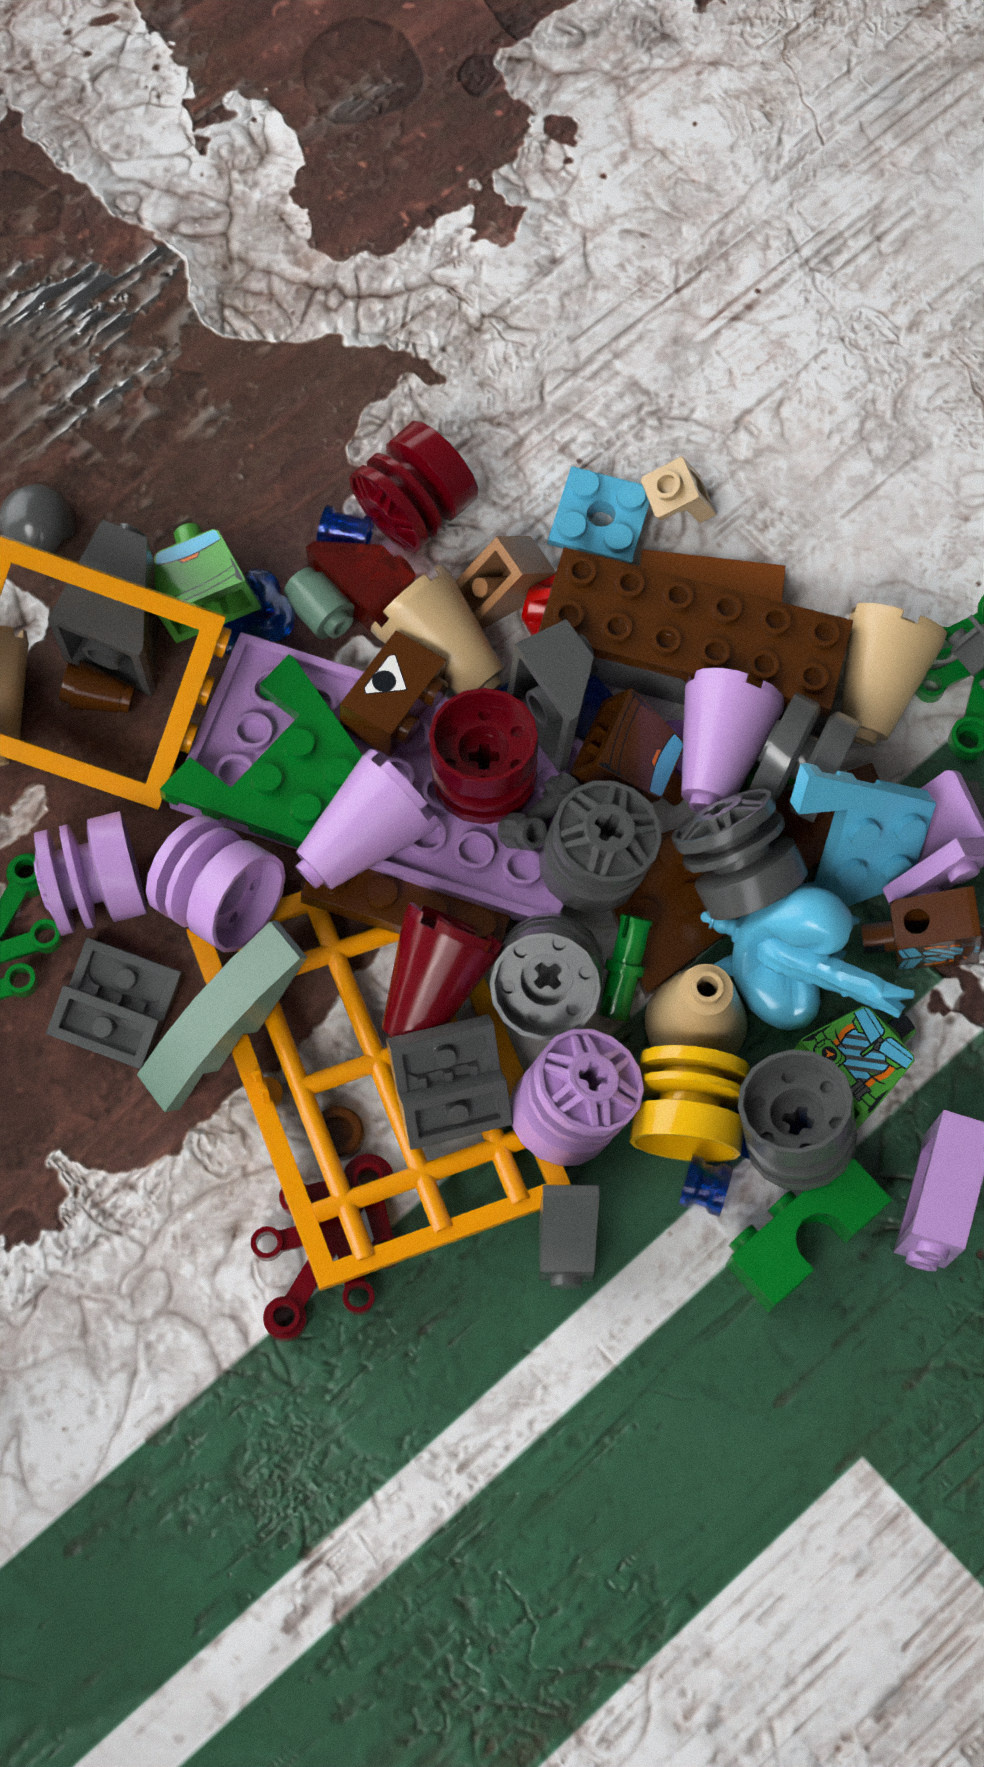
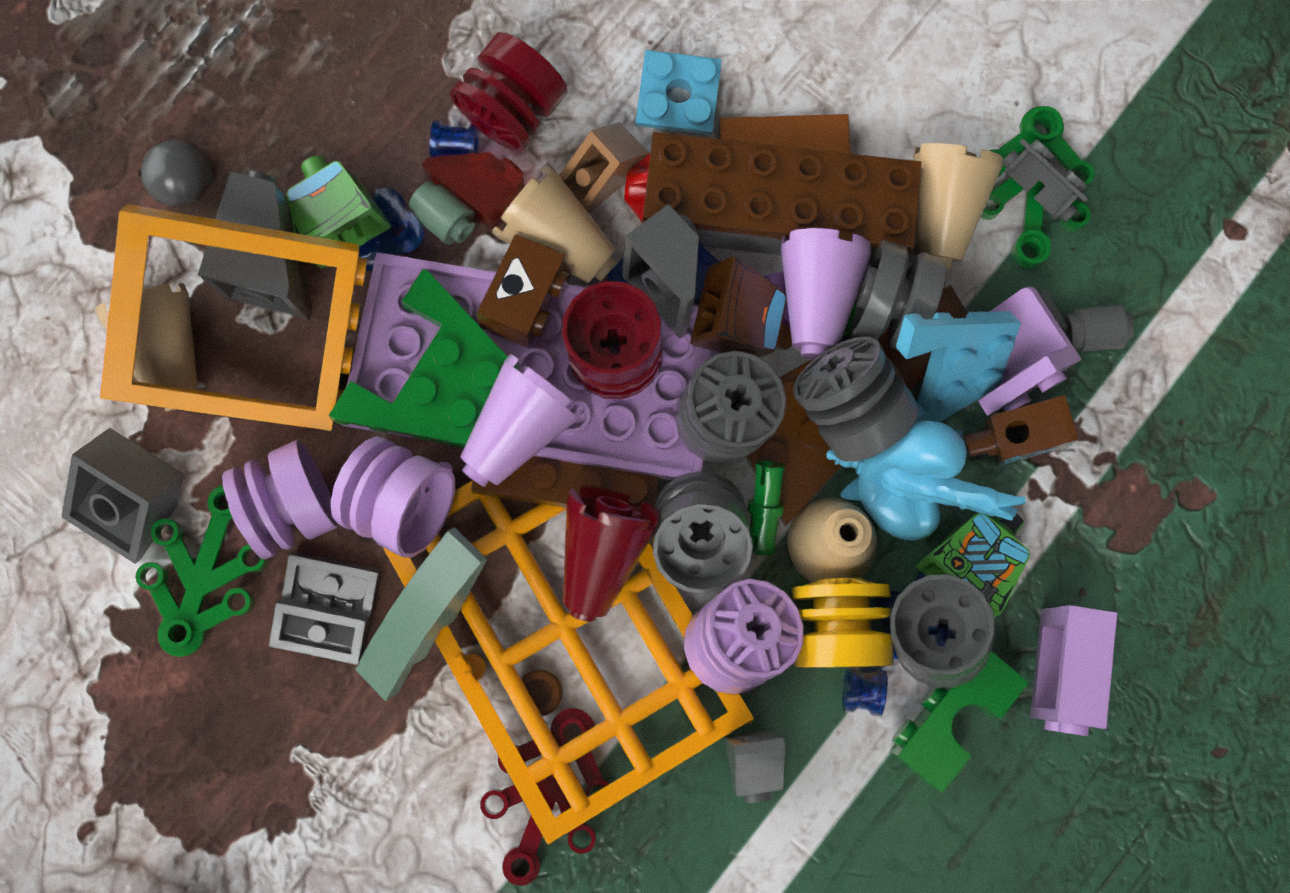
camera: 10 degrees left, 10 degrees up
reddish brown cone [59,661,136,714] -> none
dark grey slope [386,1014,513,1150] -> none
dark grey bar [497,773,580,851] -> none
tan bracket [641,456,717,523] -> none

